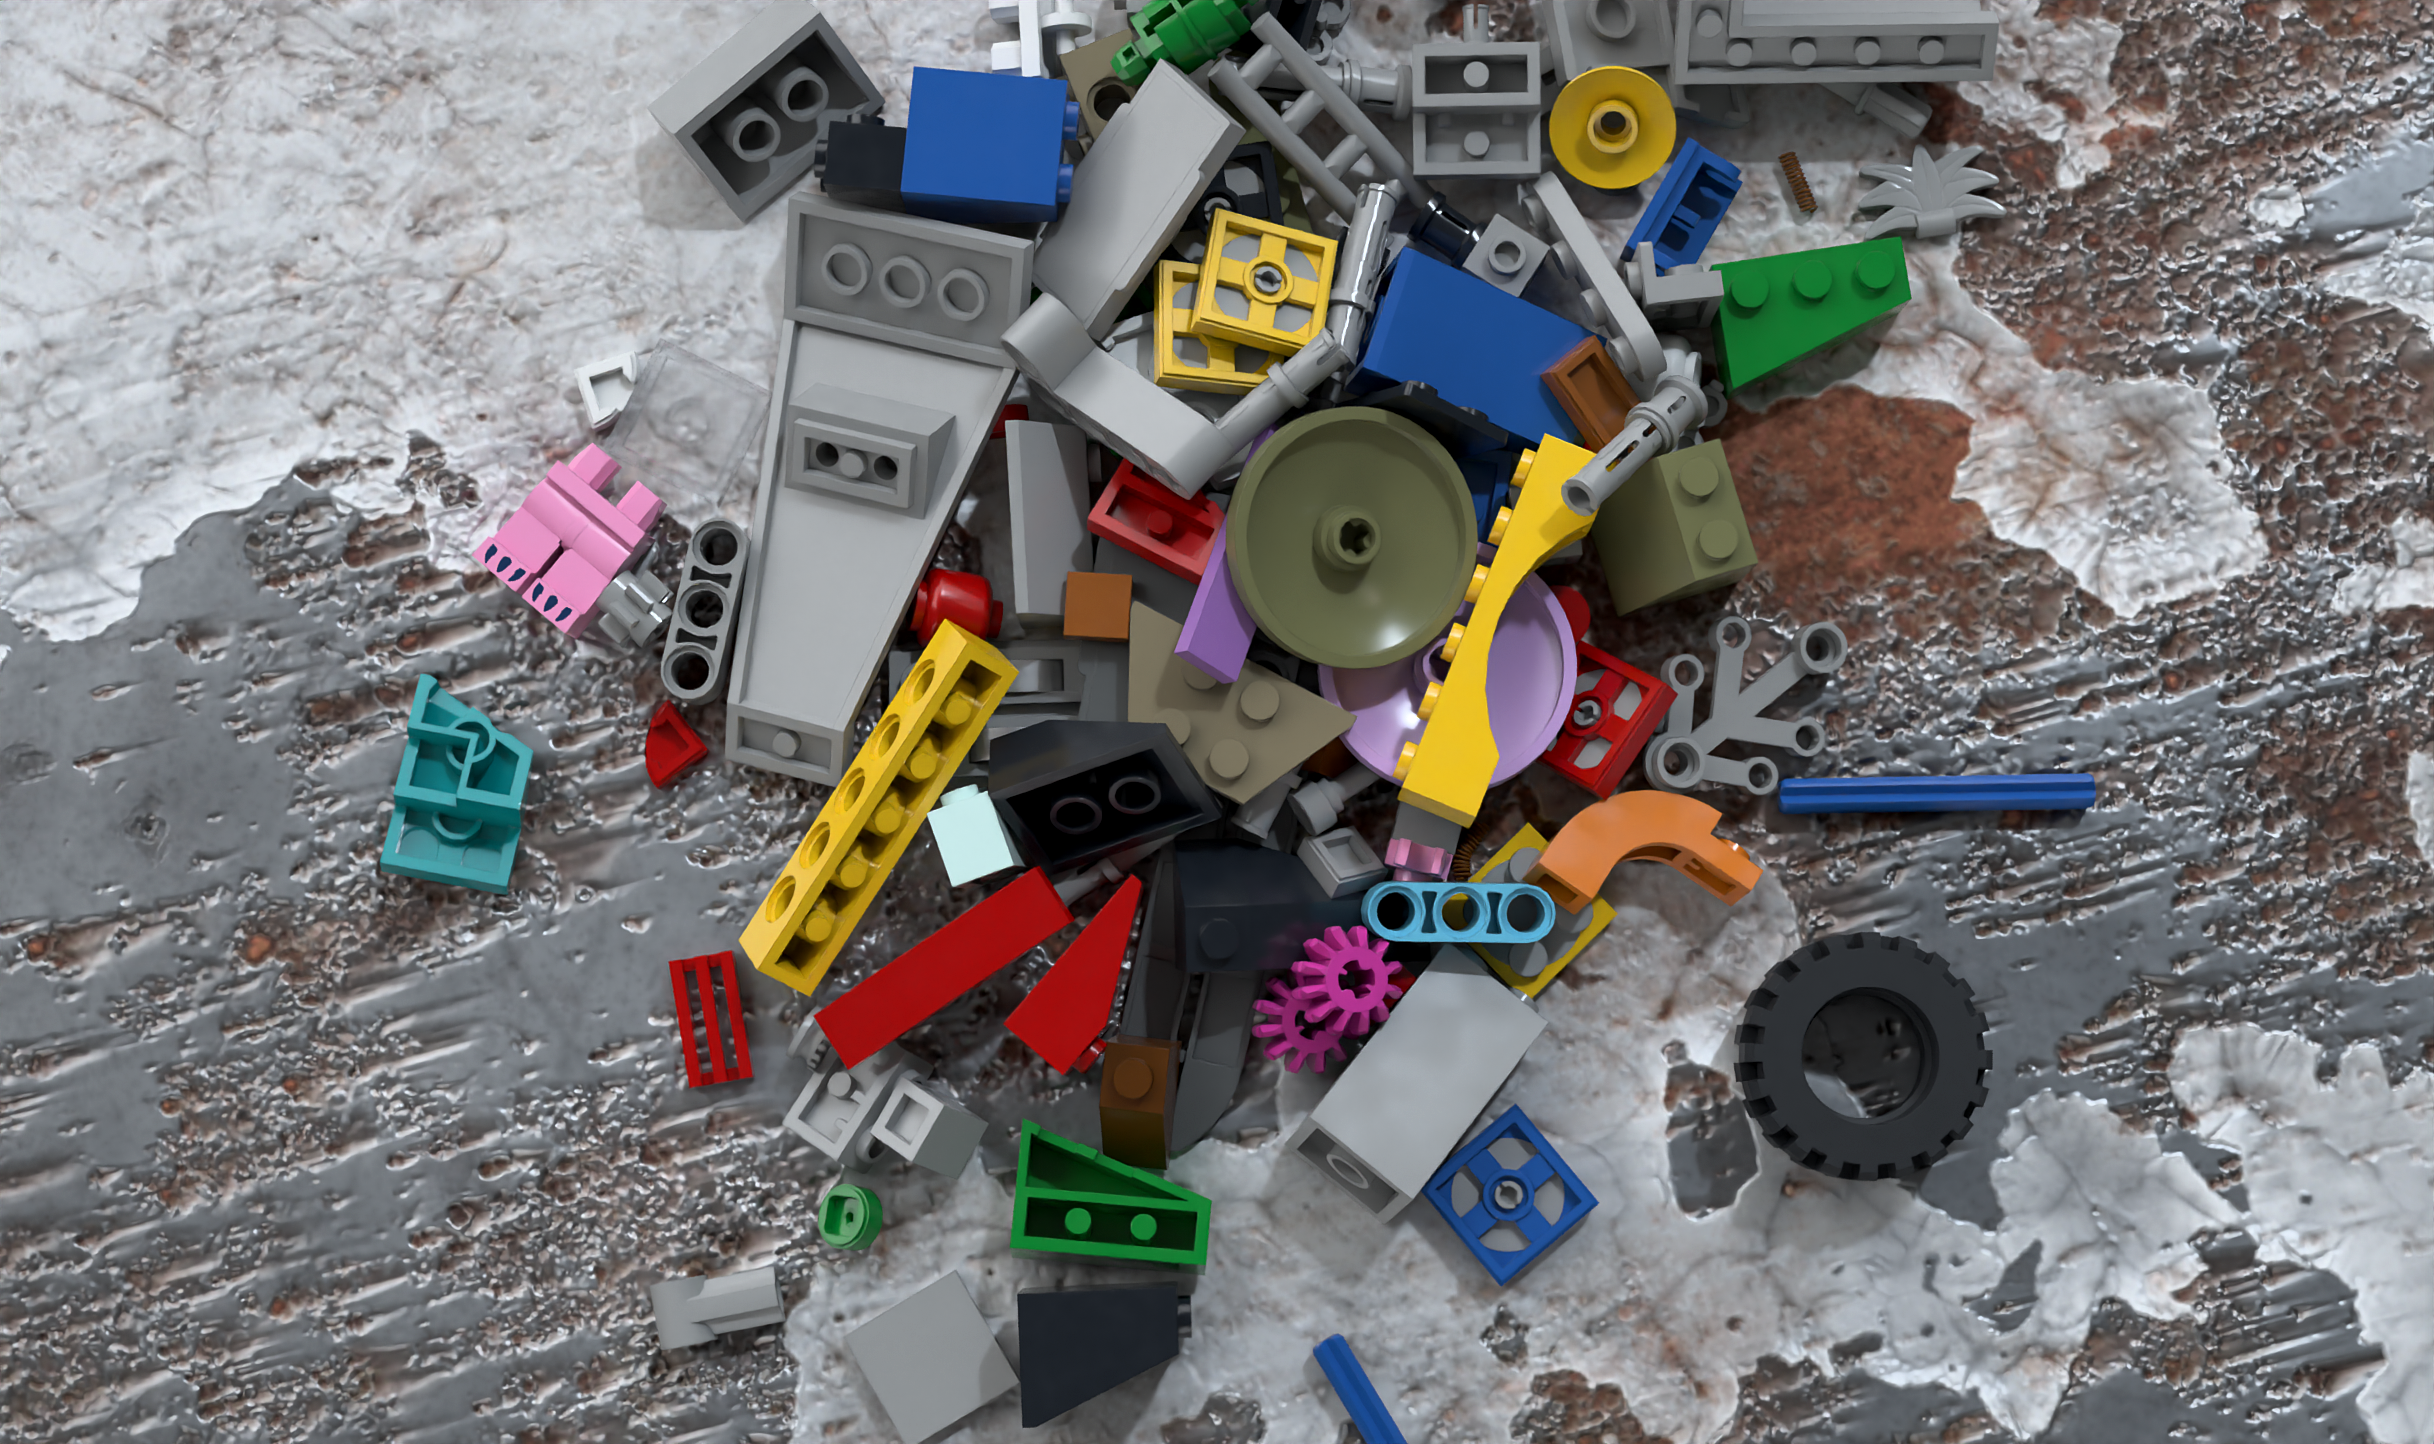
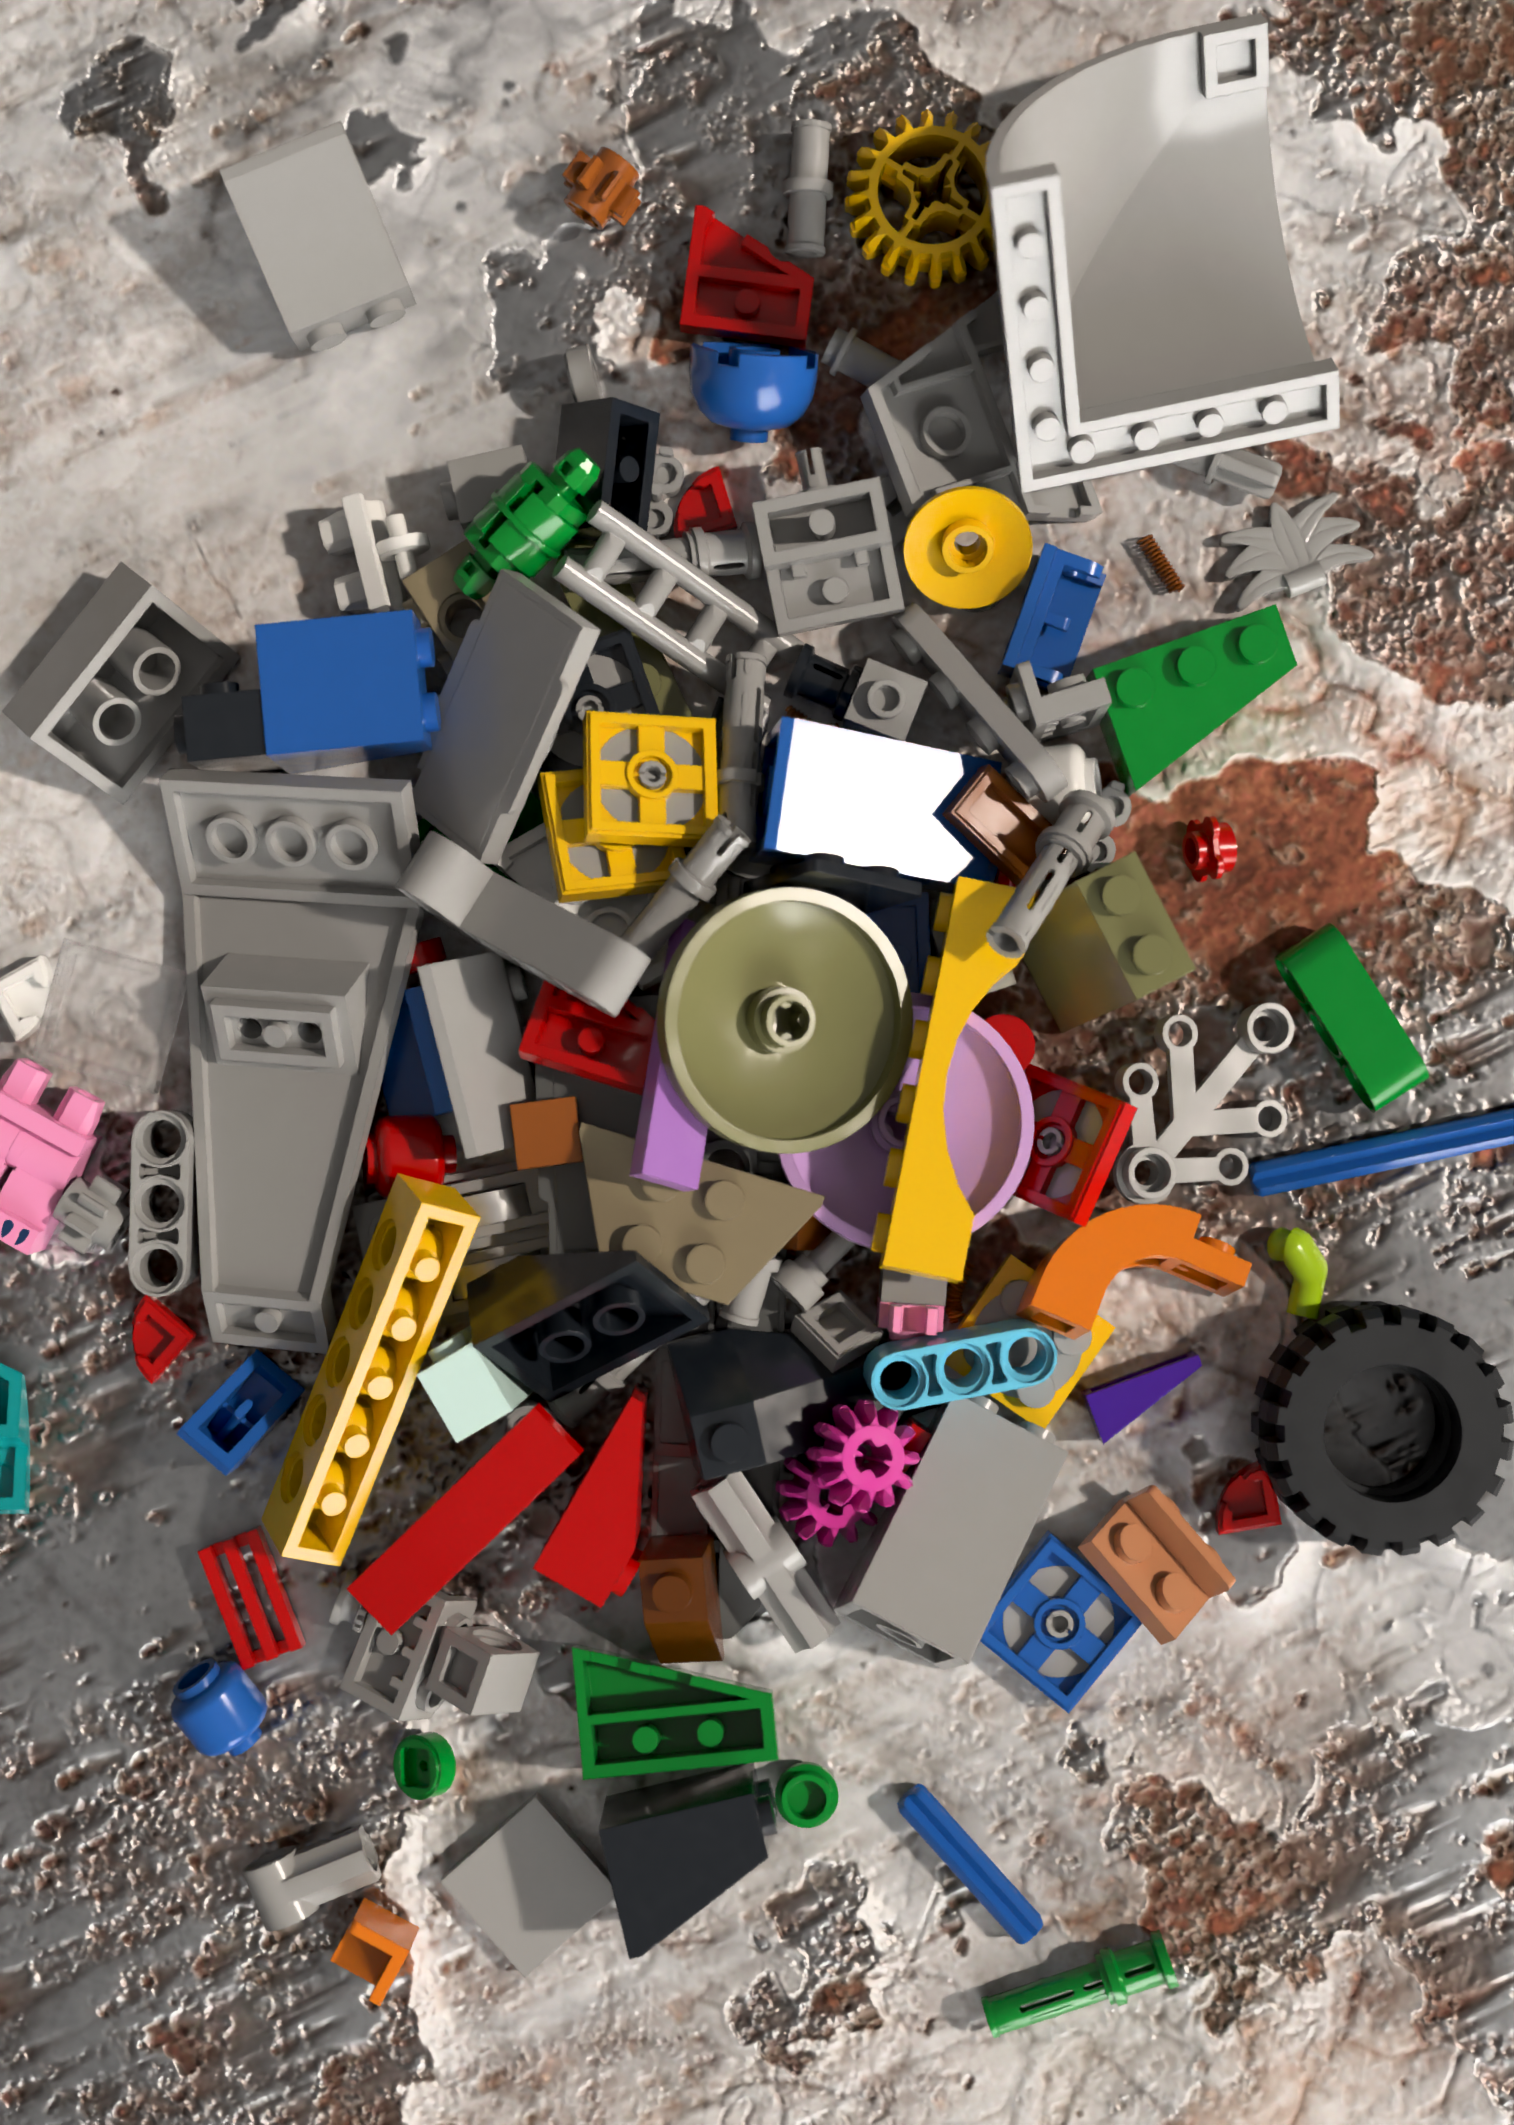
camera: 10 degrees left, 5 degrees up
none -> blue head [170,1658,268,1757]
none -> blue slope [177,1349,305,1476]
none -> orange panel [330,1897,420,2007]
none -> blue panel [381,986,454,1117]
none -> red tile [674,466,737,538]
none -> light grey piece [689,1471,841,1654]
none -> green plate [775,1762,839,1828]
none -> nougat bracket [1077,1485,1236,1645]
none -> dark purple piece [1081,1351,1203,1444]
none -> red plate [1182,816,1237,882]
none -> red tile [1215,1461,1282,1535]
none -> lime arm [1267,1227,1328,1319]
none -> green beam [1274,923,1429,1113]

